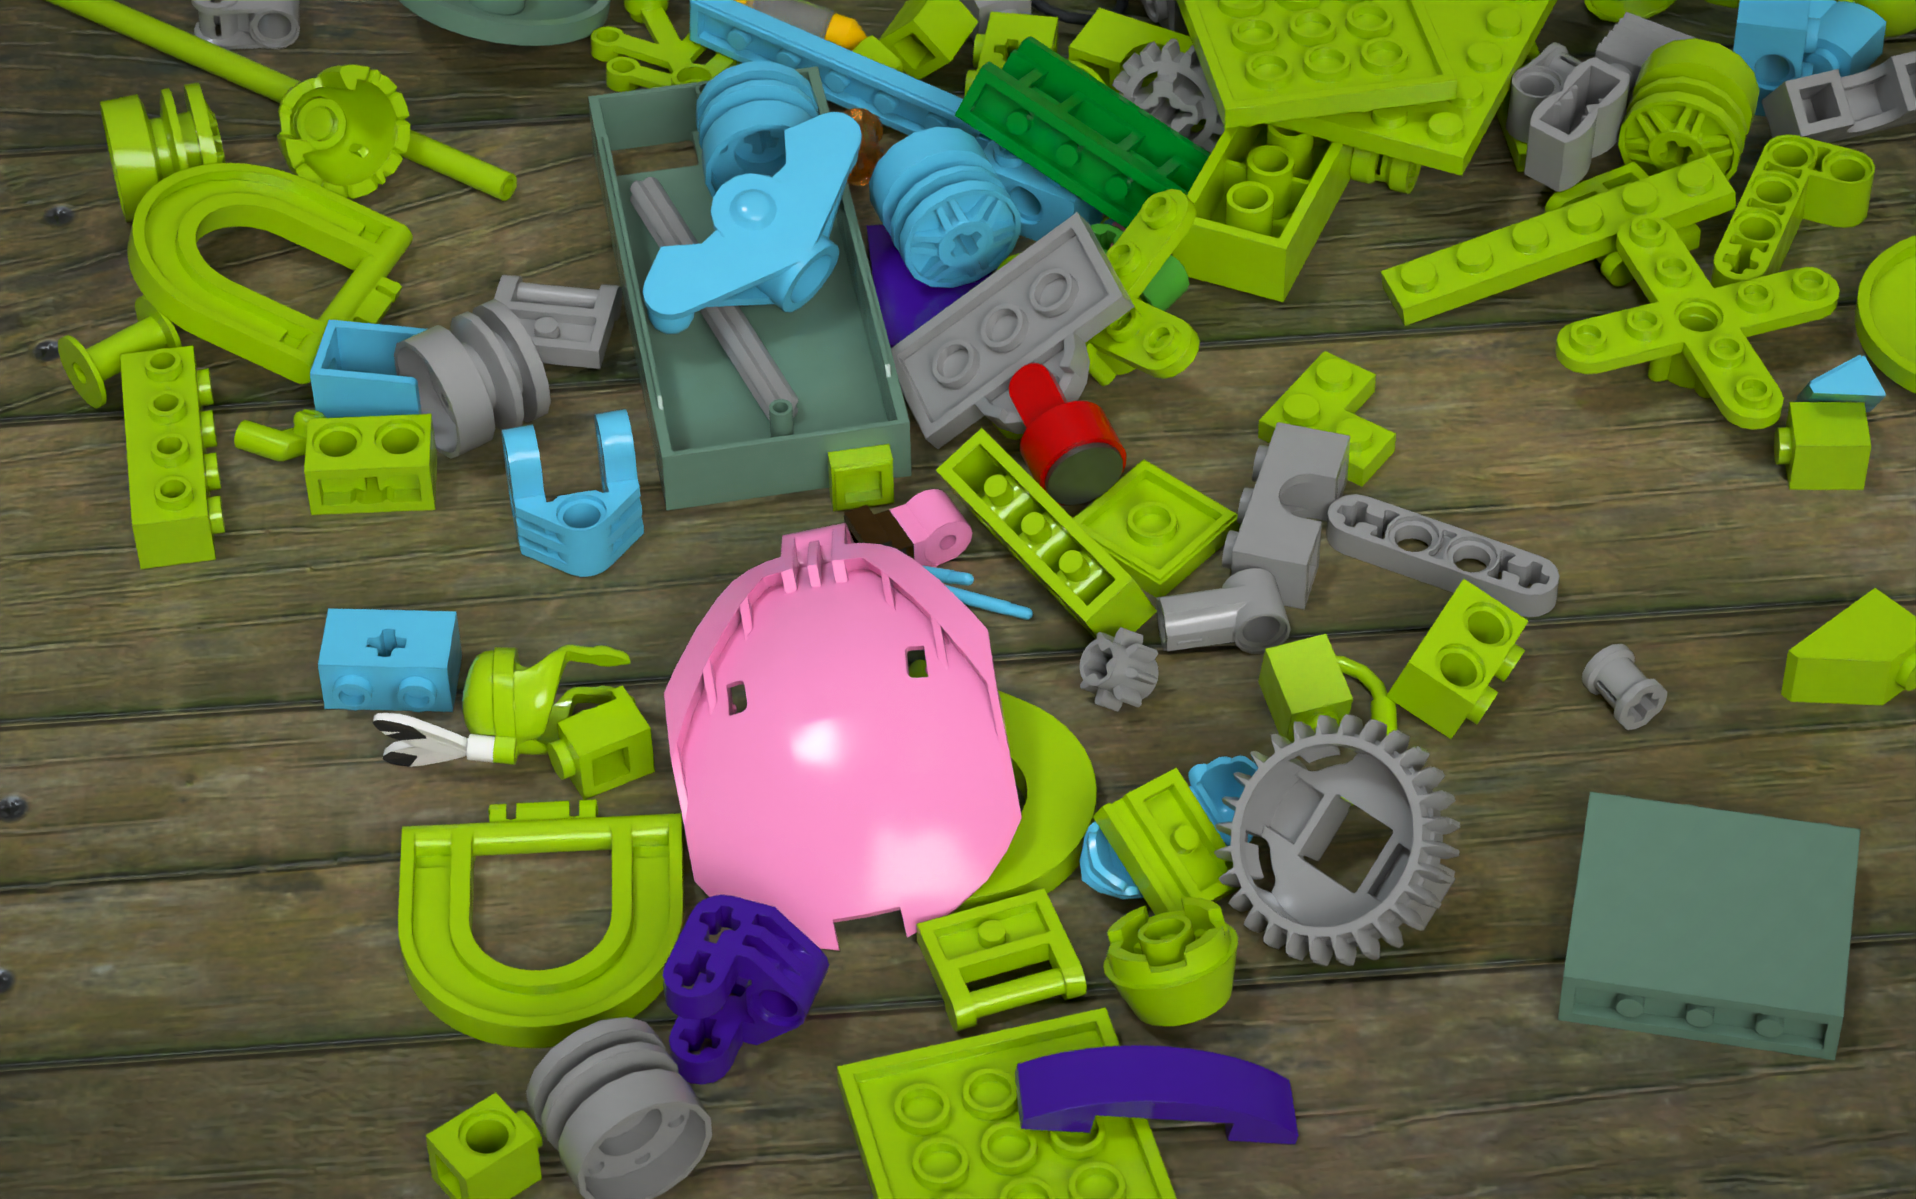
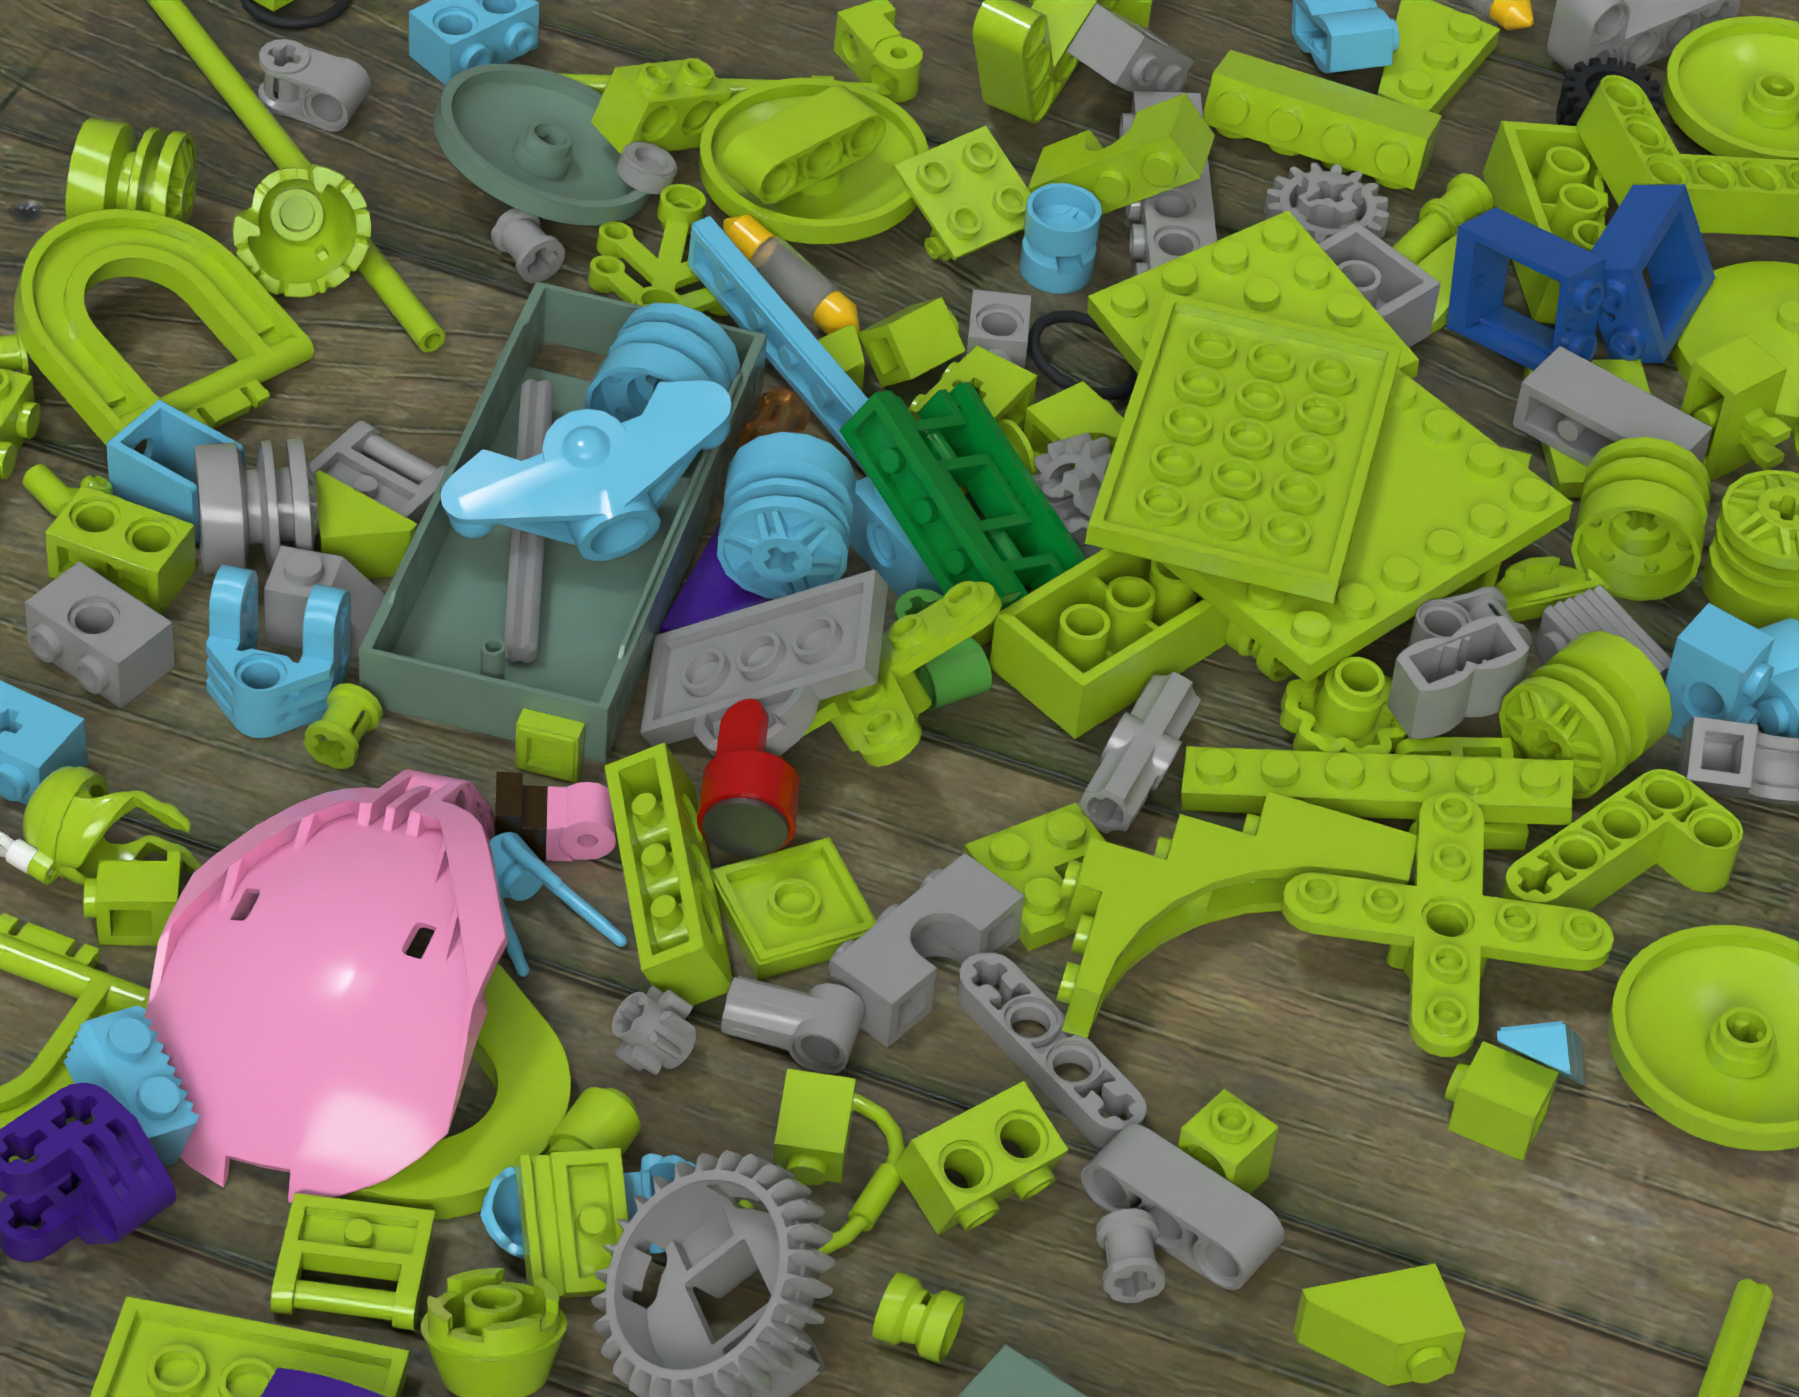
camera: 20 degrees right, 0 degrees up
none -> light grey brick [25,561,175,708]
none -> medium azure brick [63,1005,200,1167]
none -> light grey slope [264,545,385,660]
none -> lime bush [303,683,383,769]
none -> lime slope [315,470,418,579]
none -> light grey bush [491,208,565,283]
none -> lime brick [546,1087,641,1157]
none -> lime wheel [872,1271,966,1364]
none -> lime arch [1056,791,1416,1038]
none -> light grey piece [1078,672,1201,834]
none -> light grey beam [1081,1124,1284,1290]
none -> lime brick [1178,1088,1279,1195]
none -> lime plant [1279,657,1407,754]
none -> lime plate [1495,556,1610,623]

